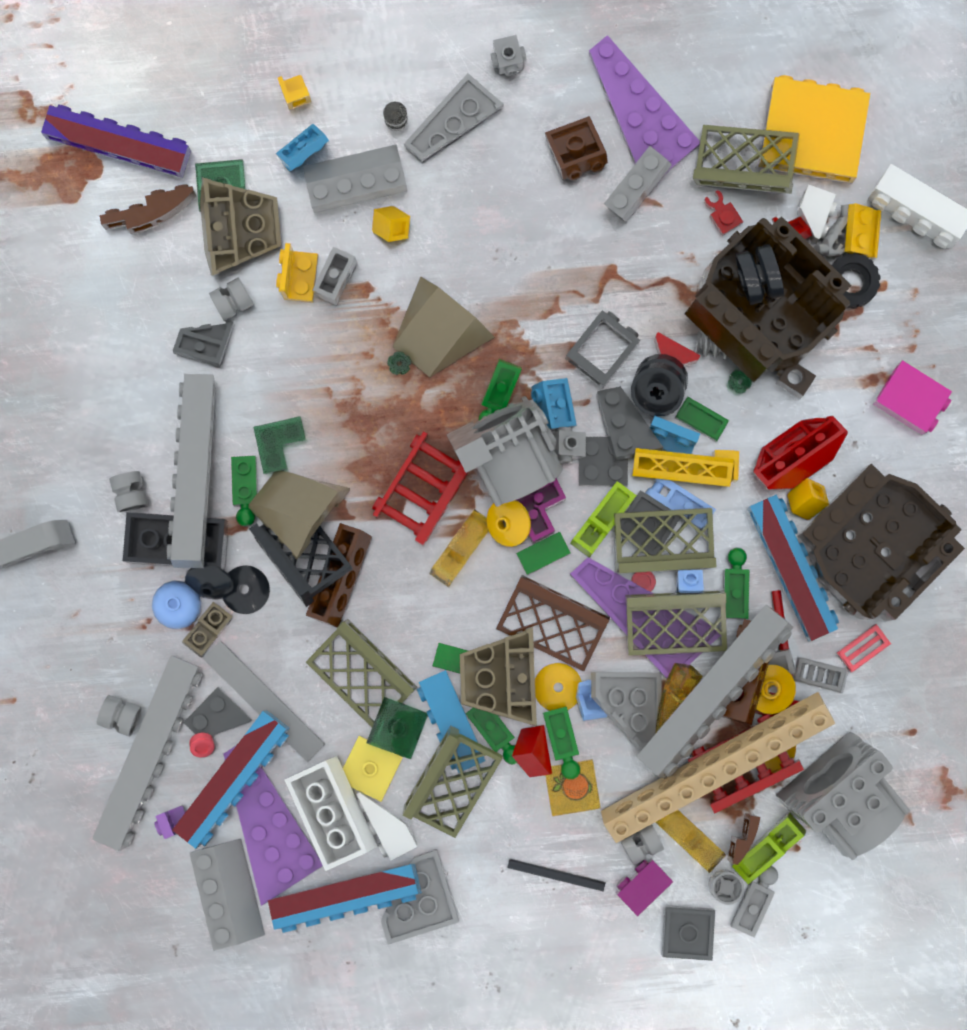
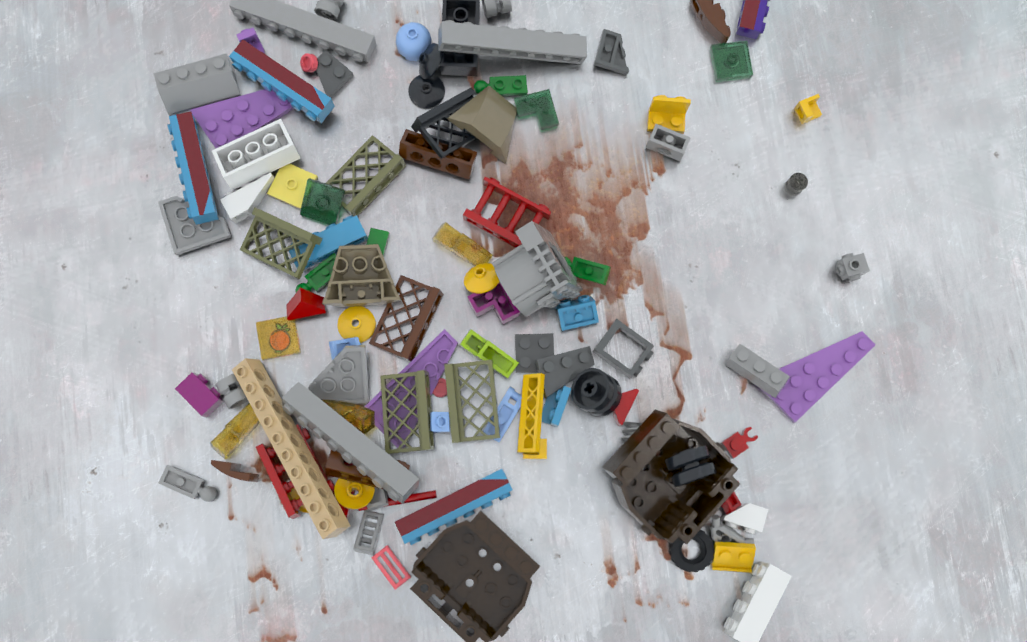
camera: 80 degrees right, 5 degrees down
dark tan slope [182,602,233,658] -> none
dark tan wedge [200,178,281,276] -> none
light grey tile [203,641,325,762] -> none
light grey wheel [209,277,254,321] -> none
dark azure bracket [276,124,329,171] -> none
light grey slope [303,144,407,213] -> none
yellow panel [372,206,410,242] -> none
clear green plate [387,351,411,375] -> none
dark tan wedge [393,276,495,378] -> none
light grey wing [404,73,504,161] -> none
black bar [507,858,606,892] -> none
green tile [516,532,571,575] -> none
green plate [543,707,581,780] -> none
reddish brown plate [545,116,608,180] -> none
light grey brick [552,427,586,463] -> none
dark grey plate [613,490,681,555] -> none
dark grey plate [662,906,715,961] -> none
green tile [675,396,729,442] -> none
olive fence [693,125,800,194] -> none
light grey wheel [709,869,744,905] -> none
green plate [724,547,750,619] -> none
clear green plate [728,370,752,394] -> none
lime slope [732,812,806,885] -> none
red wedge [753,416,848,489] -> none
yellow panel [758,75,871,183] -> none
dark brown brick [775,364,816,399] -> none
light grey hose [776,731,910,860] -> none
yellow panel [787,478,829,520] -> none
dark pink brick [873,360,952,435] -> none

